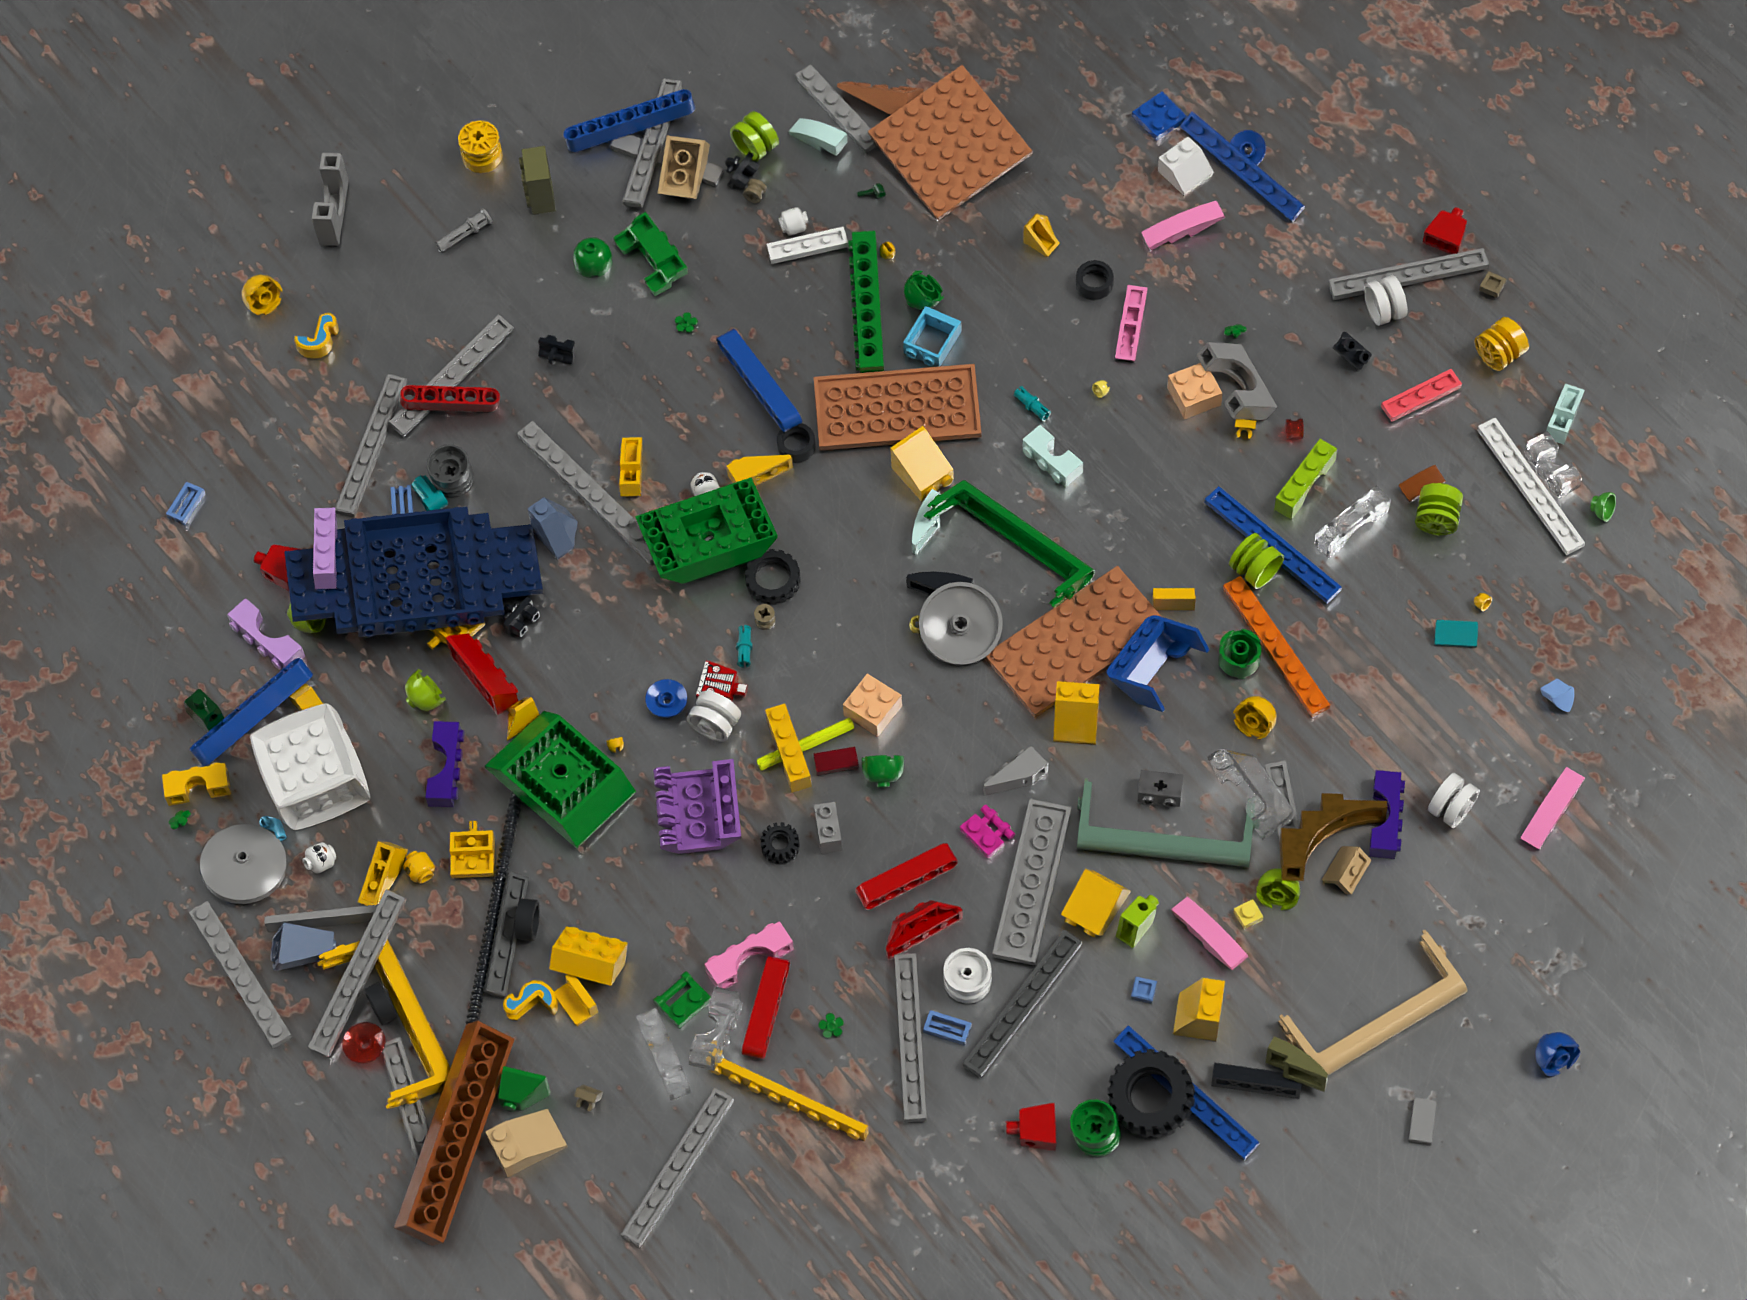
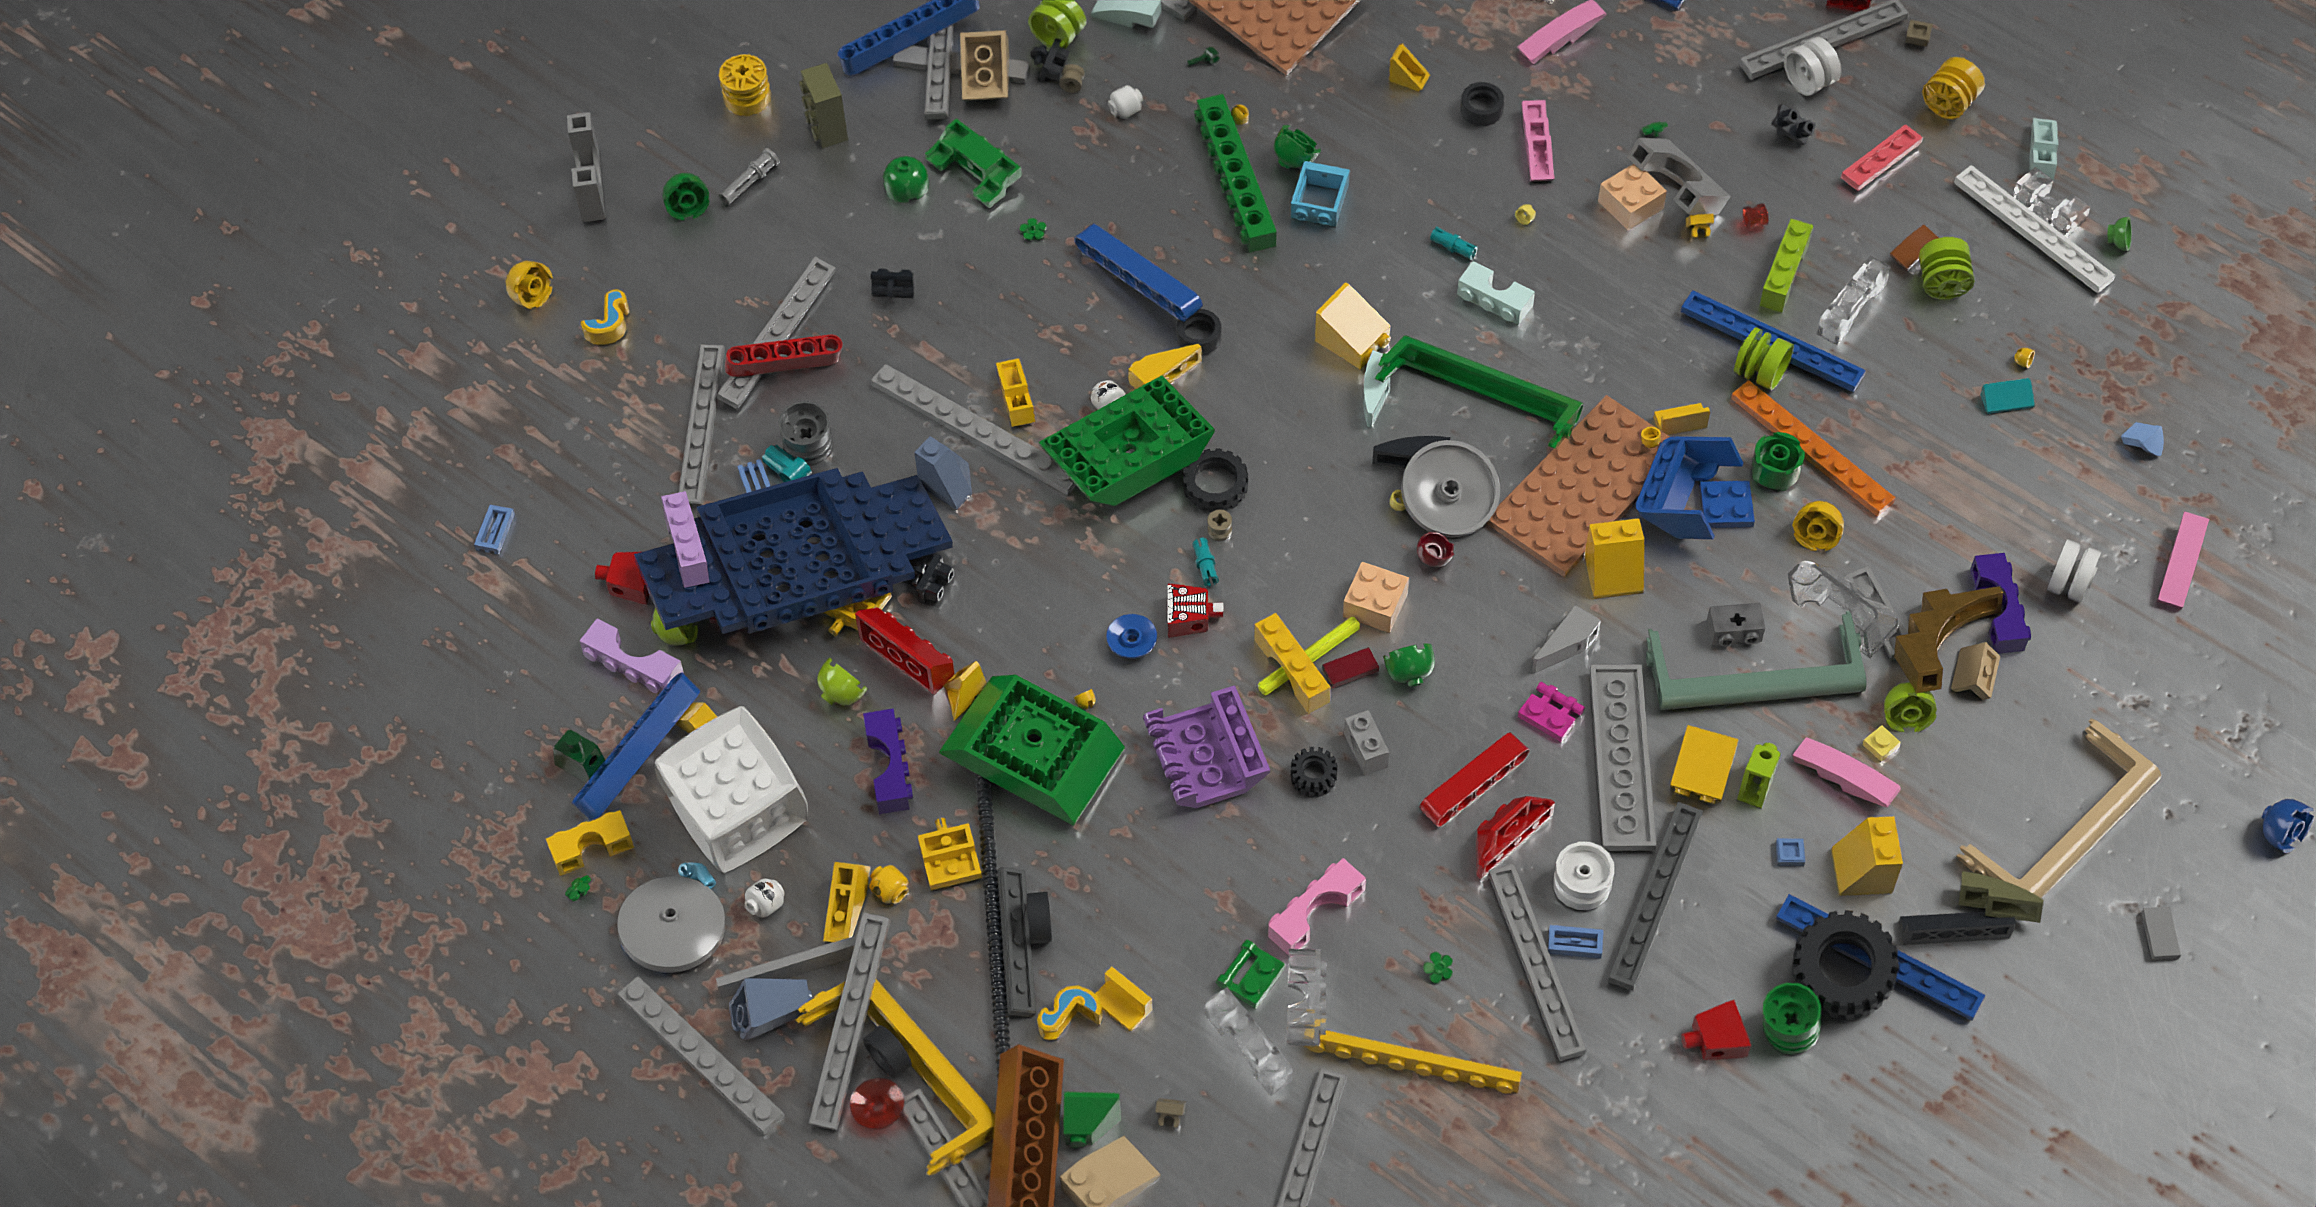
camera: 15 degrees left, 5 degrees down
yellow brick [549,926,628,986] -> none
white wheel [687,691,741,742] -> none
red beam [742,956,790,1059] -> none
white plate [767,227,848,264] -> none
nougat plate [814,364,982,451] -> none
none -> green cylinder [662,173,710,220]
none -> dark red hair [1417,532,1455,568]
none -> yellow hinge [1641,427,1661,448]
none -> blue plate [1699,481,1755,528]

